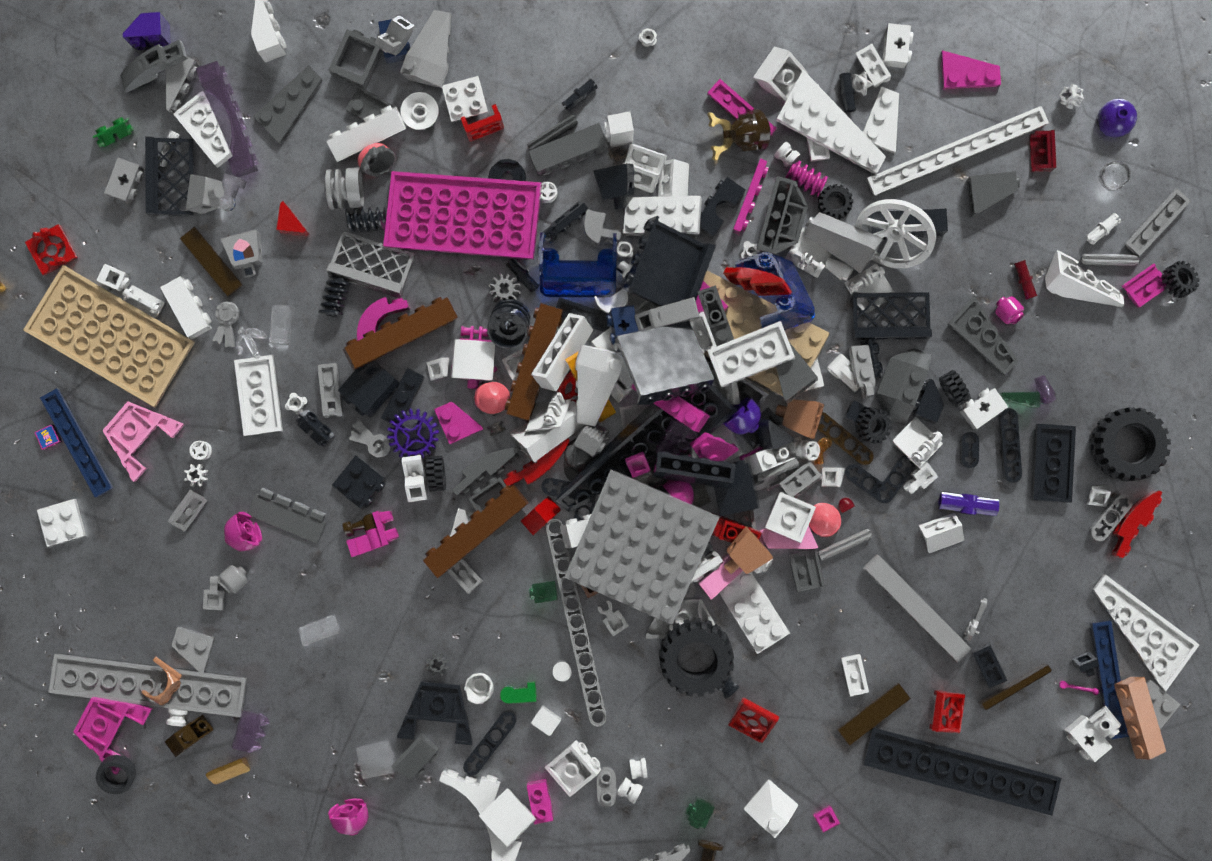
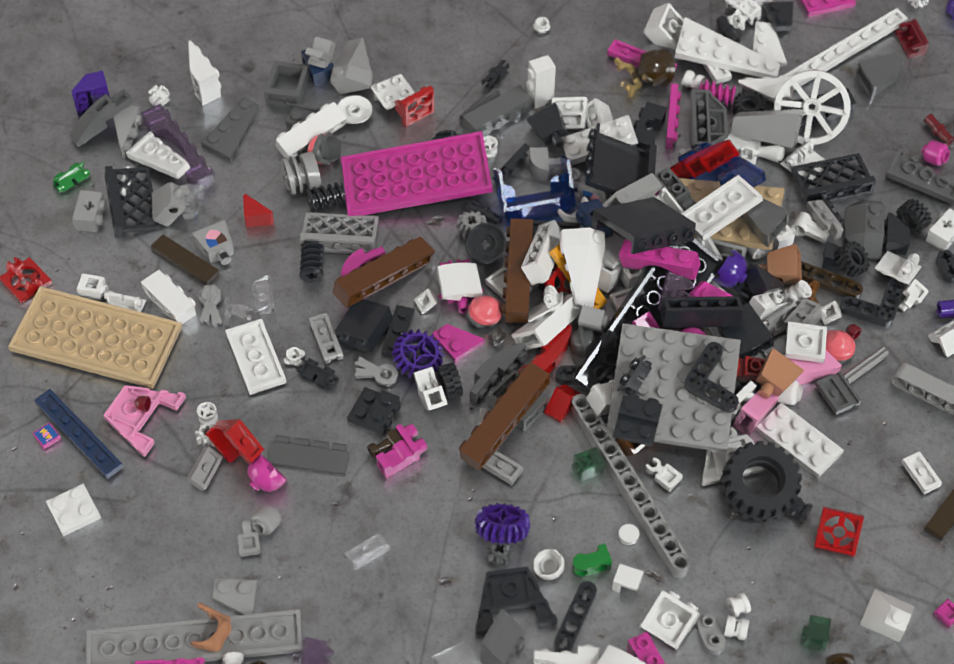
camera: 15 degrees left, 30 degrees down
none -> dark red hinge [134,395,151,412]
none -> white gear [148,85,170,107]
none -> red panel [205,419,265,463]
none -> dark purple gear [475,503,531,545]
none -> black plate [613,393,663,447]
none -> black hinge [617,355,652,395]
none -> black beam [685,342,739,413]
none -> white slope [739,75,794,103]
none -> black wing [762,1,794,31]

